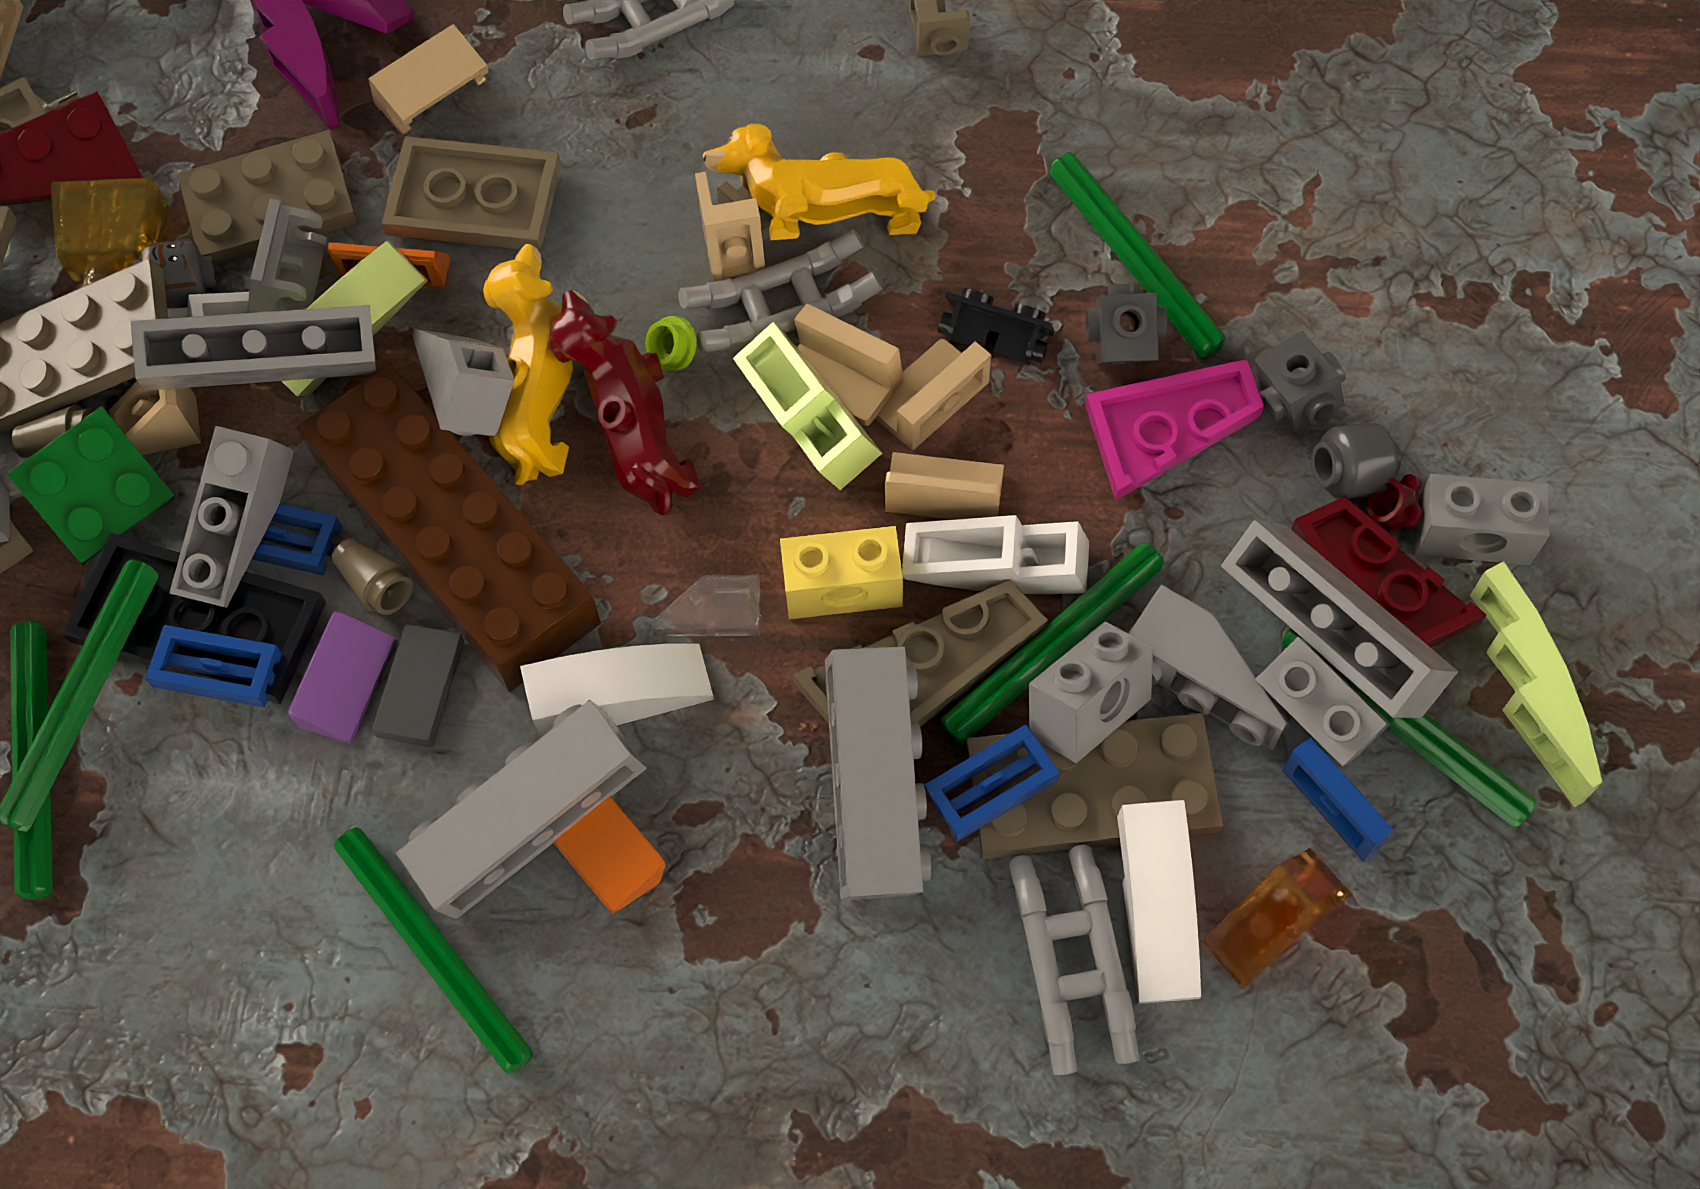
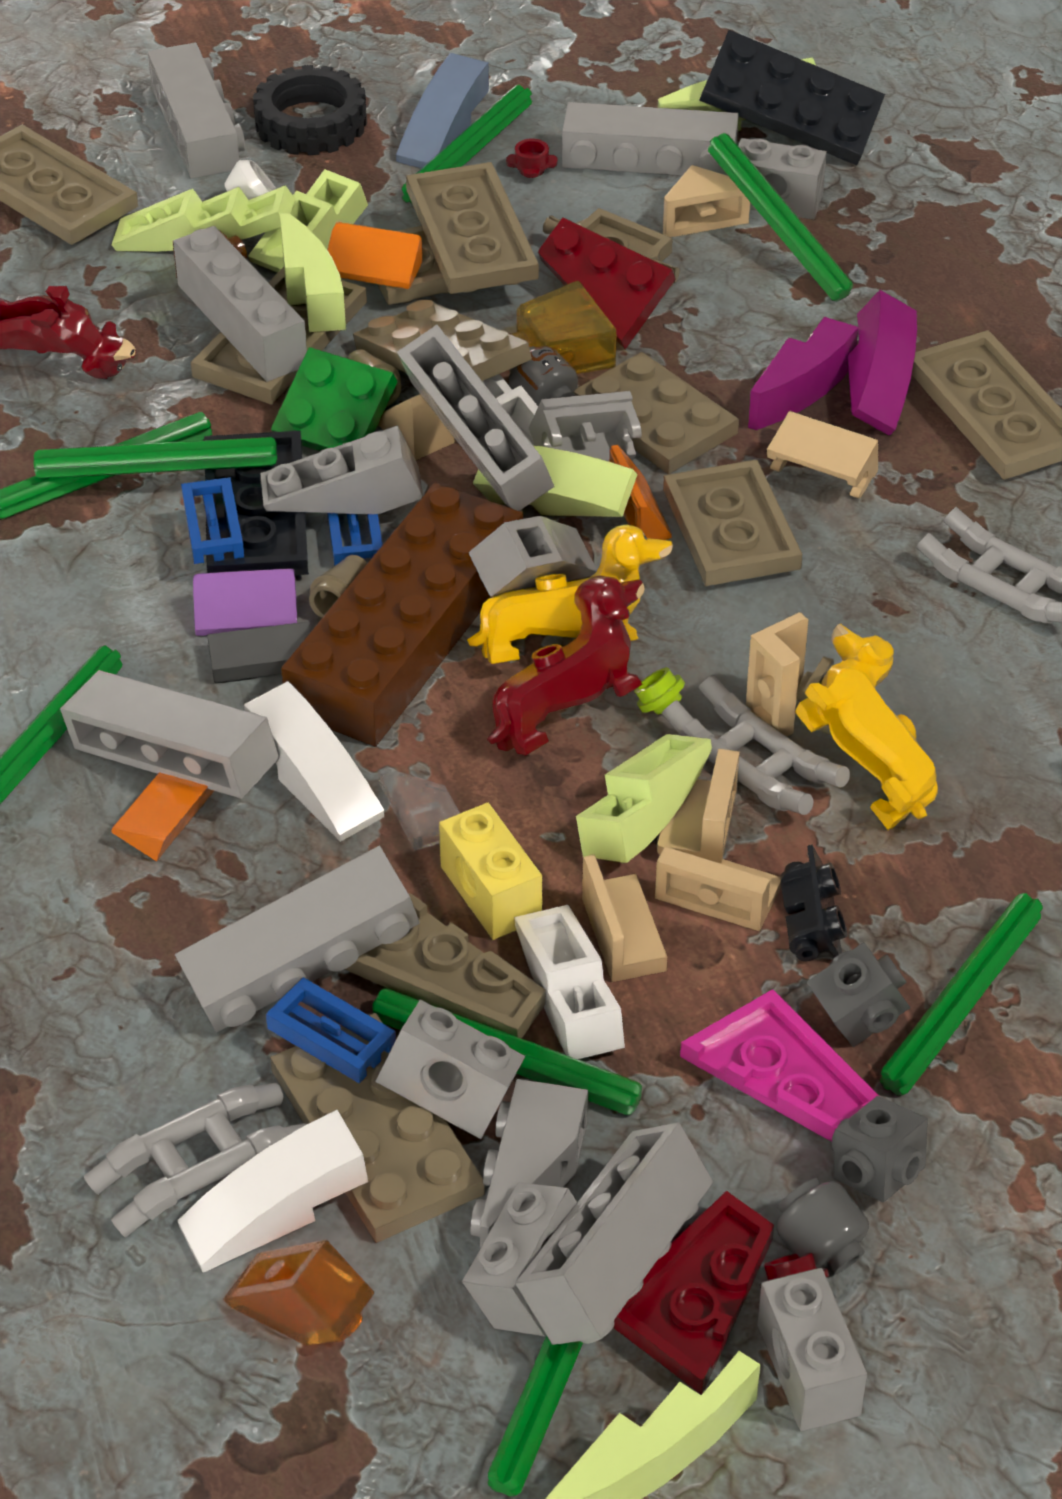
camera: 65 degrees right, 20 degrees down
blue tile [1282,737,1394,862] -> none

